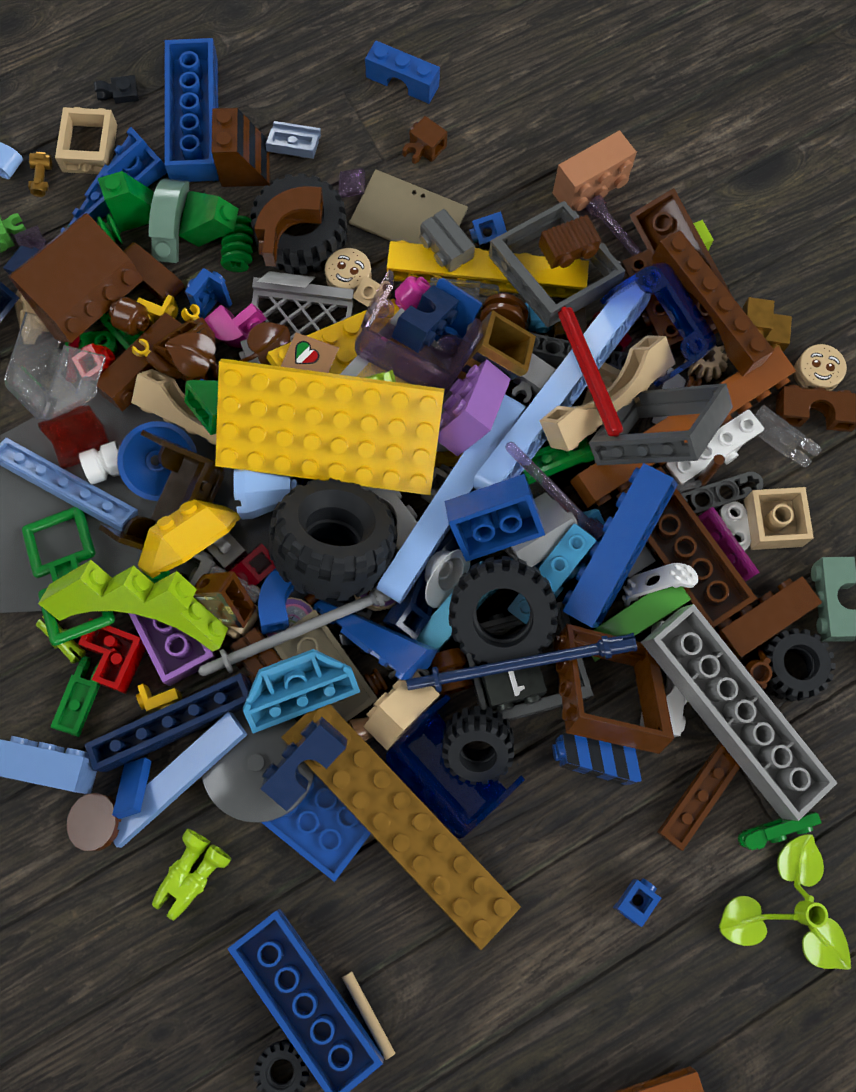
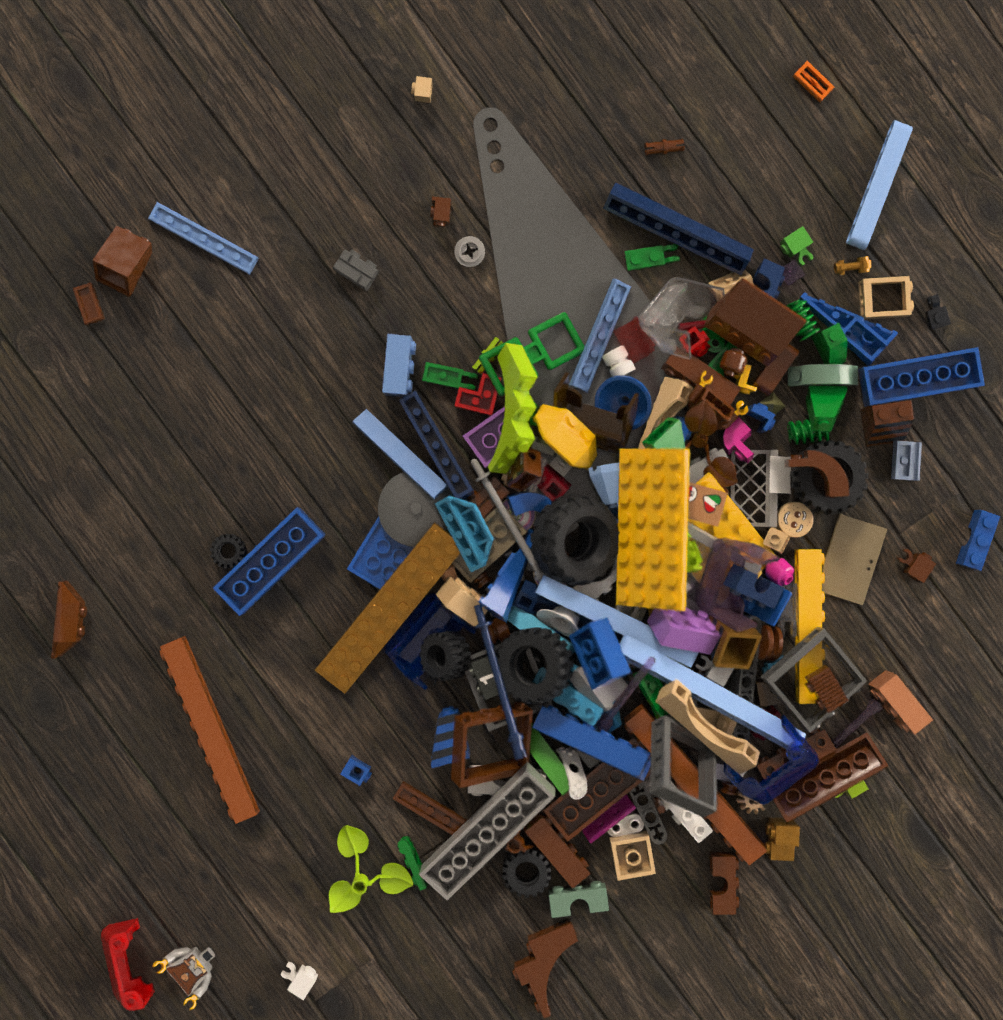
camera: 85 degrees right, 15 degrees up
tile [67,793,121,851] -> none
blue tile [112,757,152,819] -> none
yellow bracket [136,684,183,714] -> none
lime piece [152,829,231,921] -> none
dark blue arch [260,717,348,811] -> none
clear purple tile [339,168,365,198] -> none
tan bar [342,971,395,1060] -> none
dark grey brick [419,209,475,272] -> none
blue brick [469,211,507,248] -> none
red axle [558,306,623,437] -> none
reddish brown arch [652,230,775,377] -> none
clear hinge [755,405,821,467] -> none
tan head [794,344,847,391] -> none

